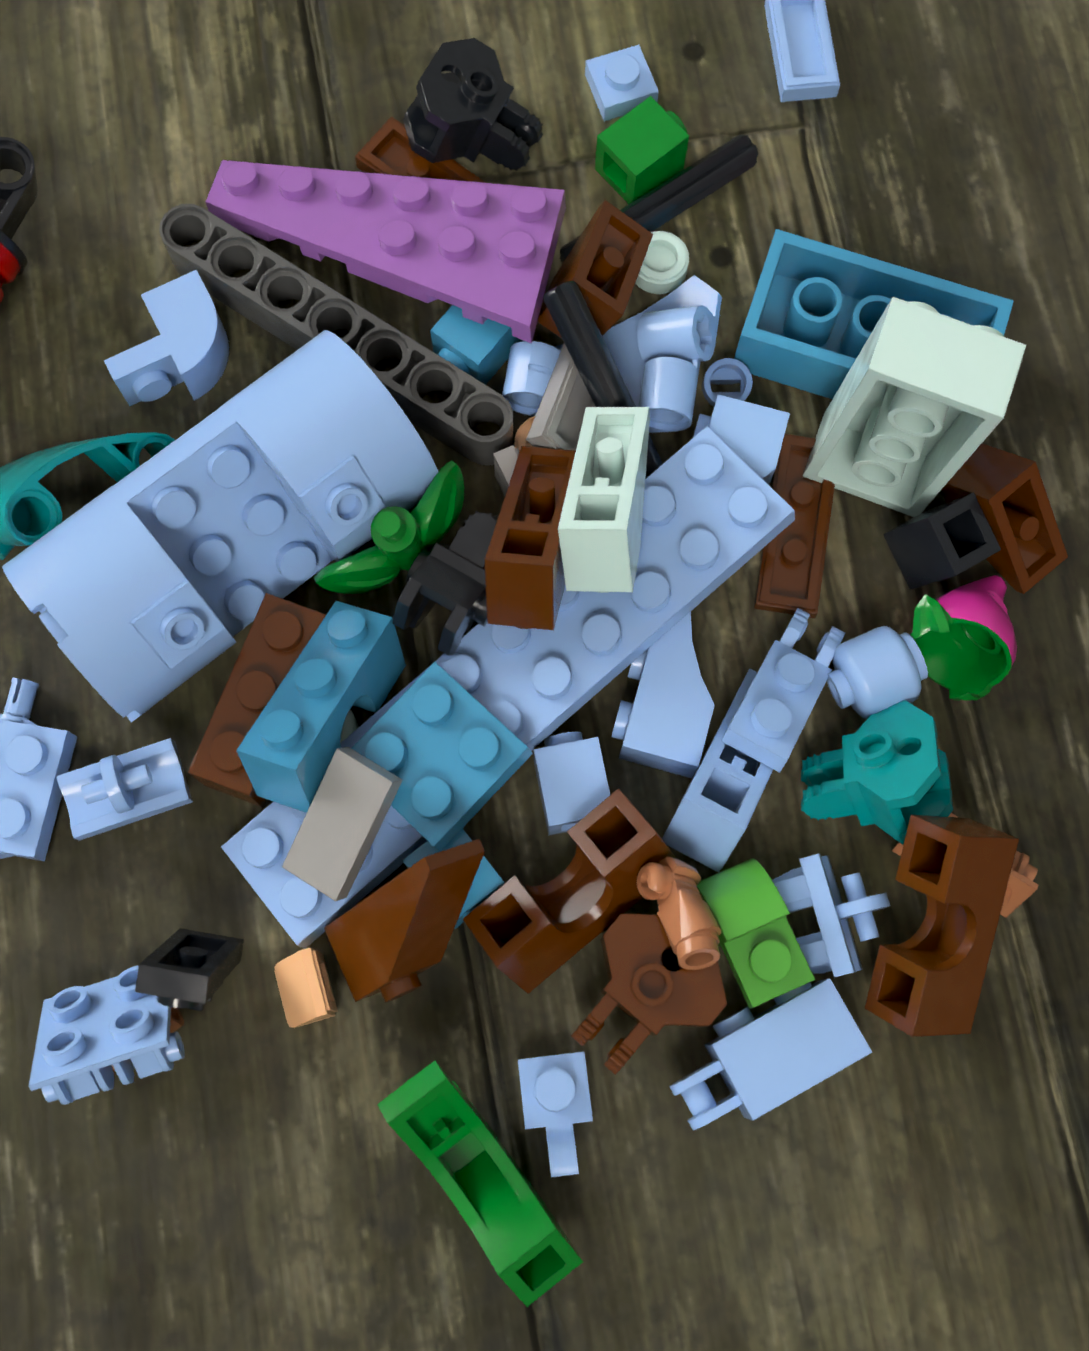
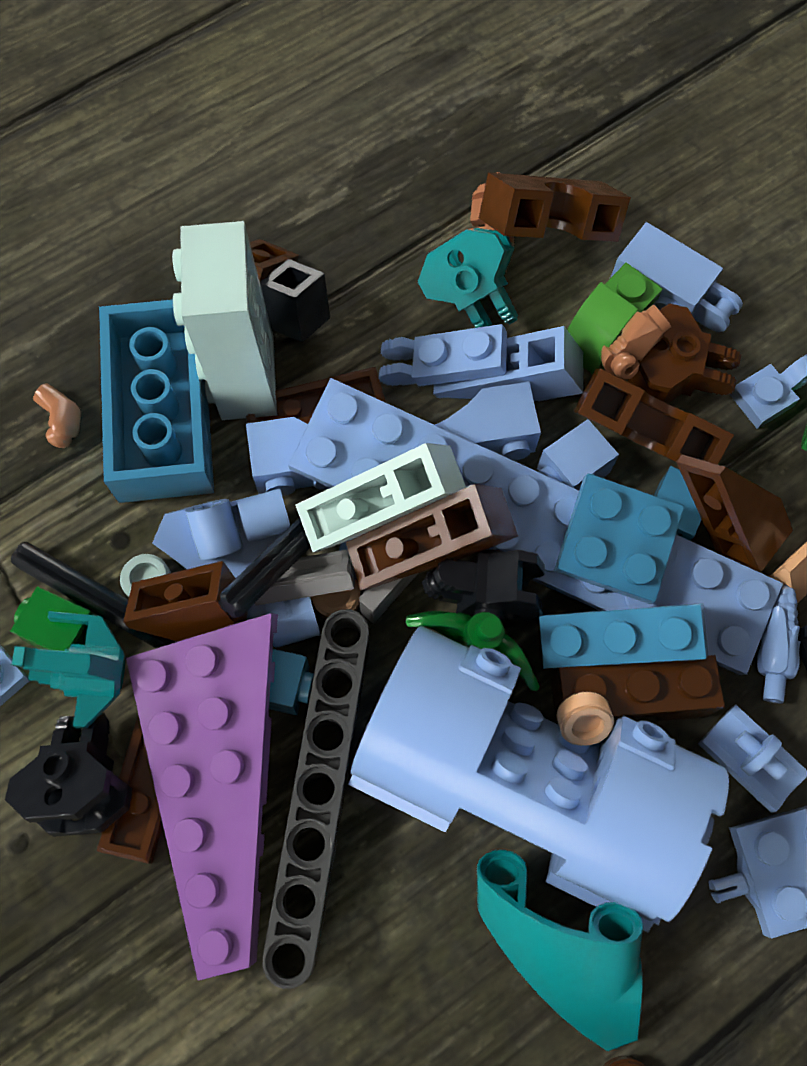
camera: 115 degrees left, 5 degrees down
light blue brick [104,269,229,406] -> none
light grey tile [282,747,403,902] -> none
medium blue hinge [702,358,753,407] -> none
light blue hips [772,853,890,977] -> none
light blue head [827,626,928,719] -> none
green hat [910,575,1017,701] -> none
none -> teal piece [12,611,126,729]
none -> nougat arm [33,383,81,448]
none -> light nougat tile [557,692,614,746]
none -> light blue piece [757,585,801,703]

